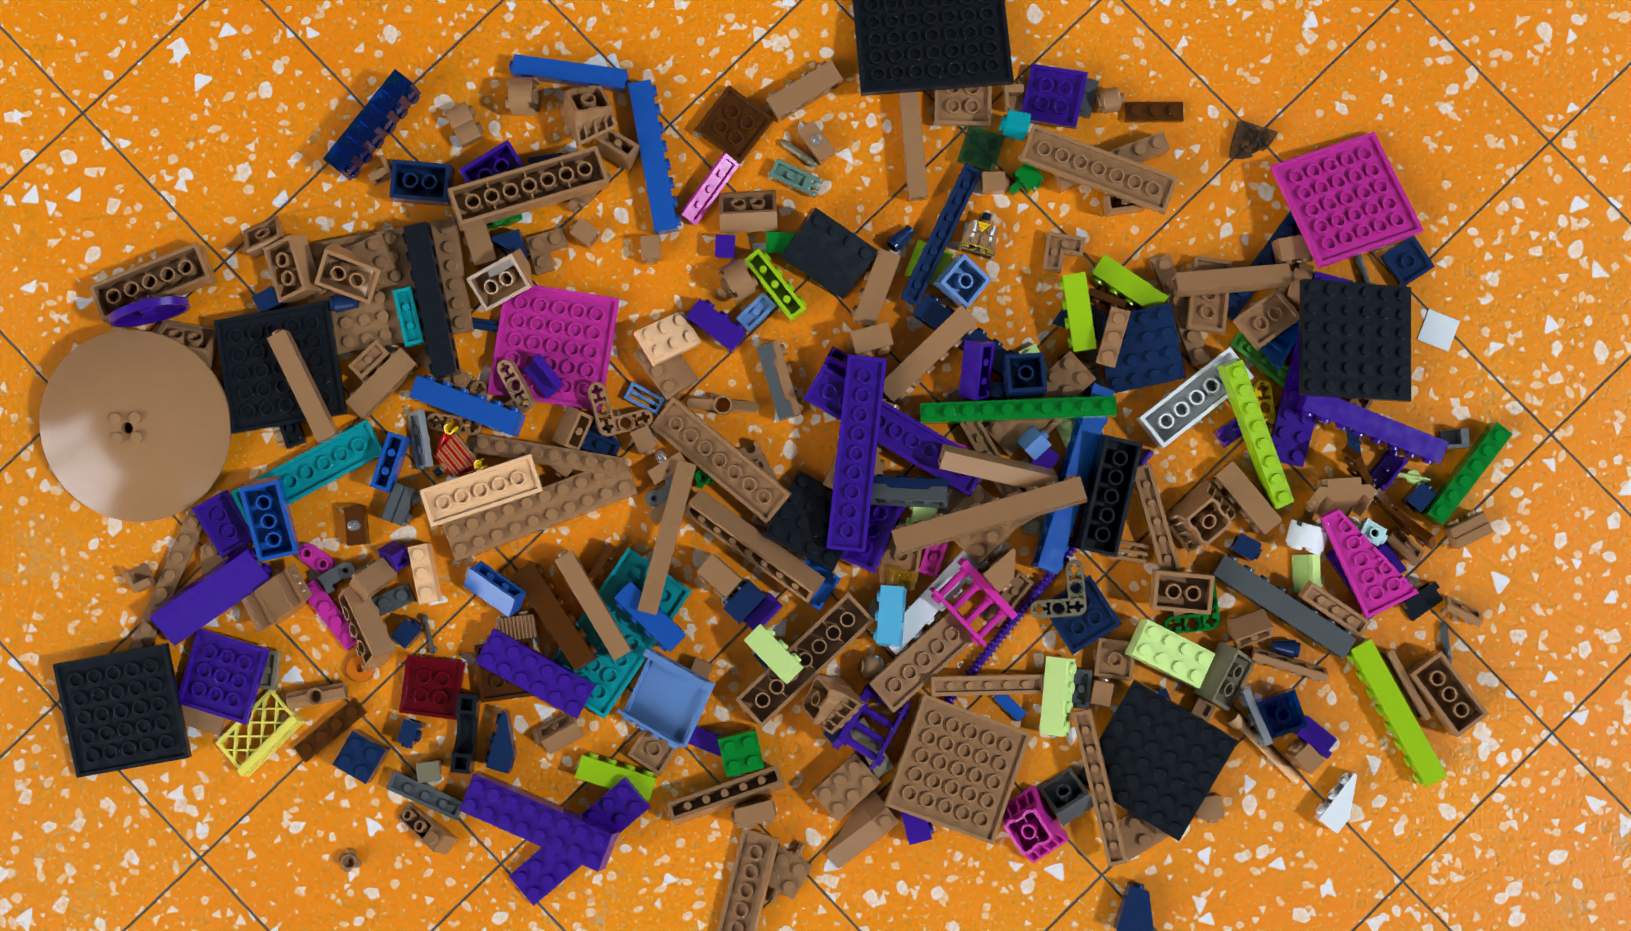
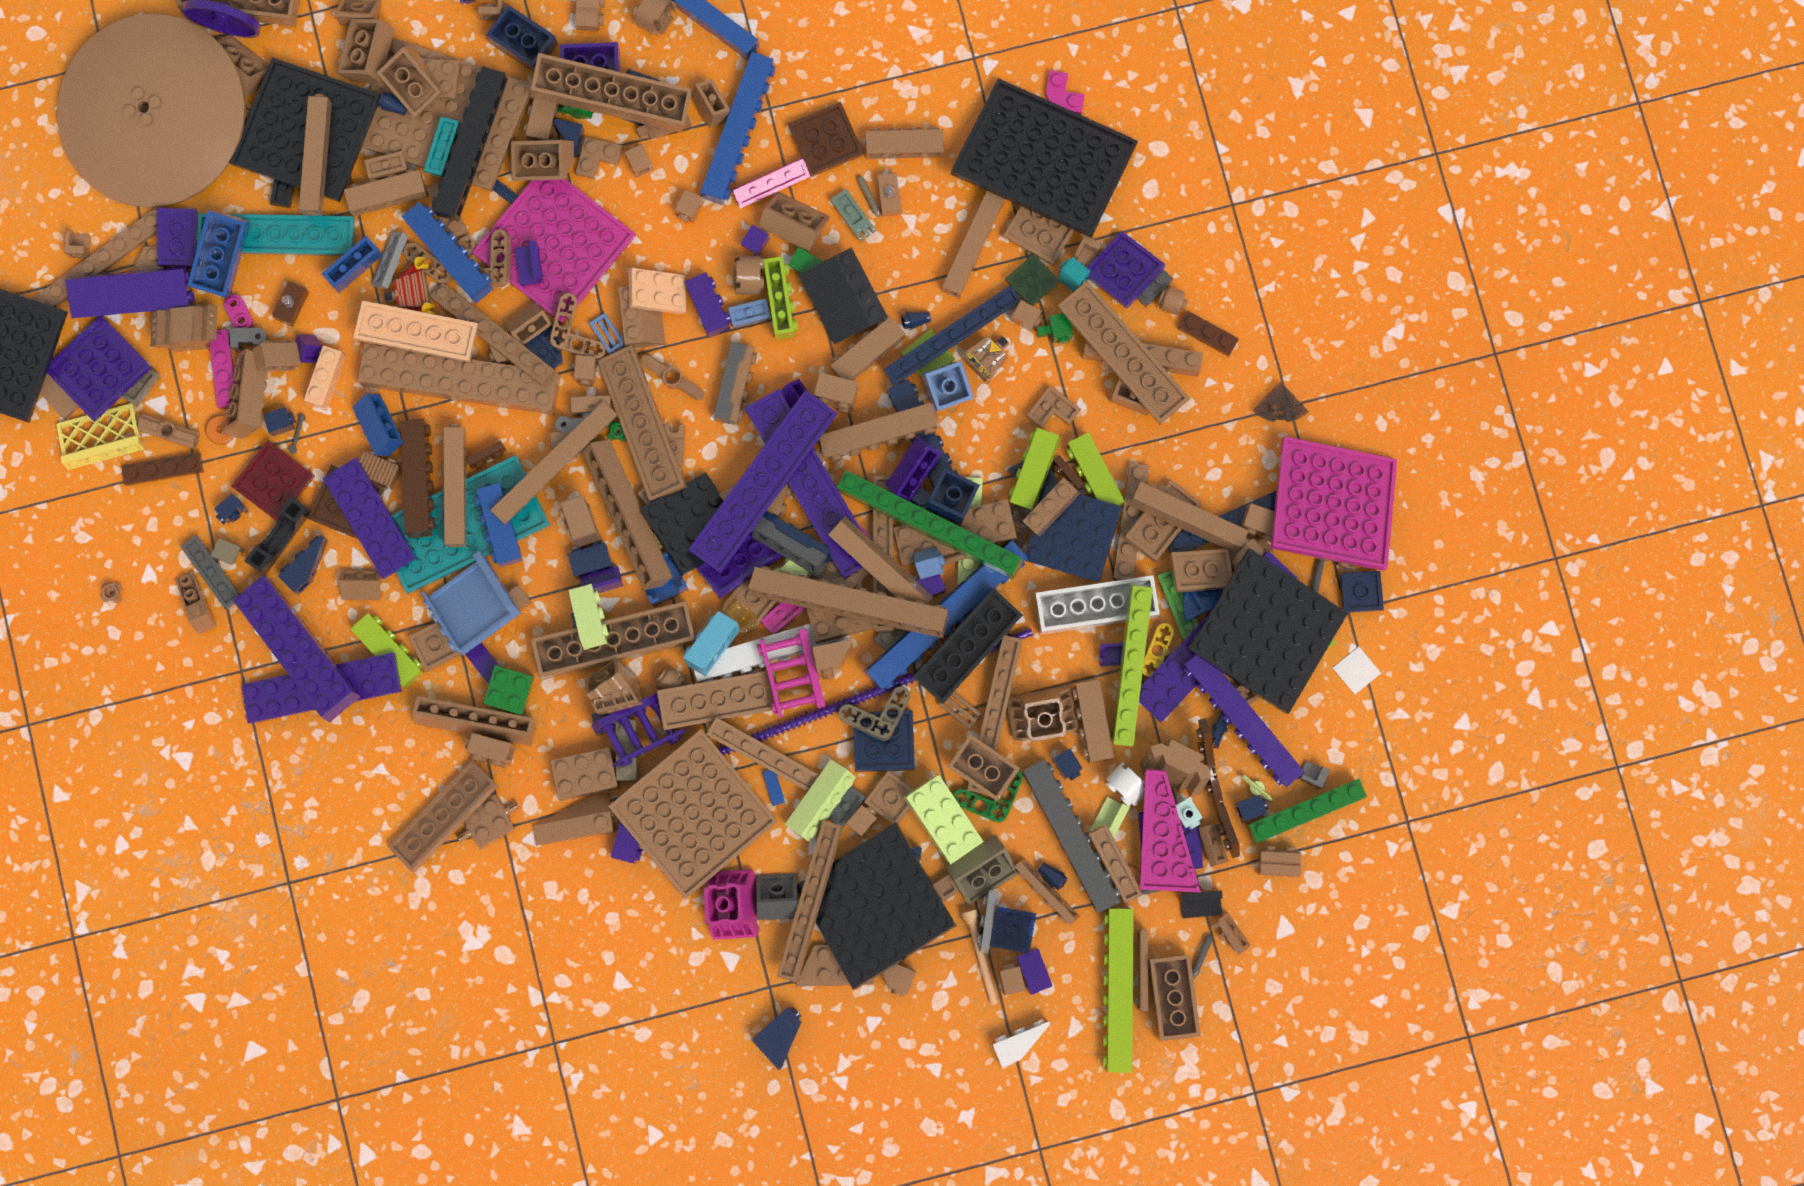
camera: 30 degrees right, 5 degrees down
dark blue brick [252,286,287,312] -> none
dark blue brick [332,729,391,784] -> none
dark grey plate [372,583,417,616] -> none
dark grey brick [381,482,420,526] -> none
medium nougat slope [559,85,616,147] -> none
medium nougat tile [983,570,1034,627] -> none
medium nougat brick [1227,609,1273,649] -> none
dark purple hinge [1369,450,1409,491] -> none

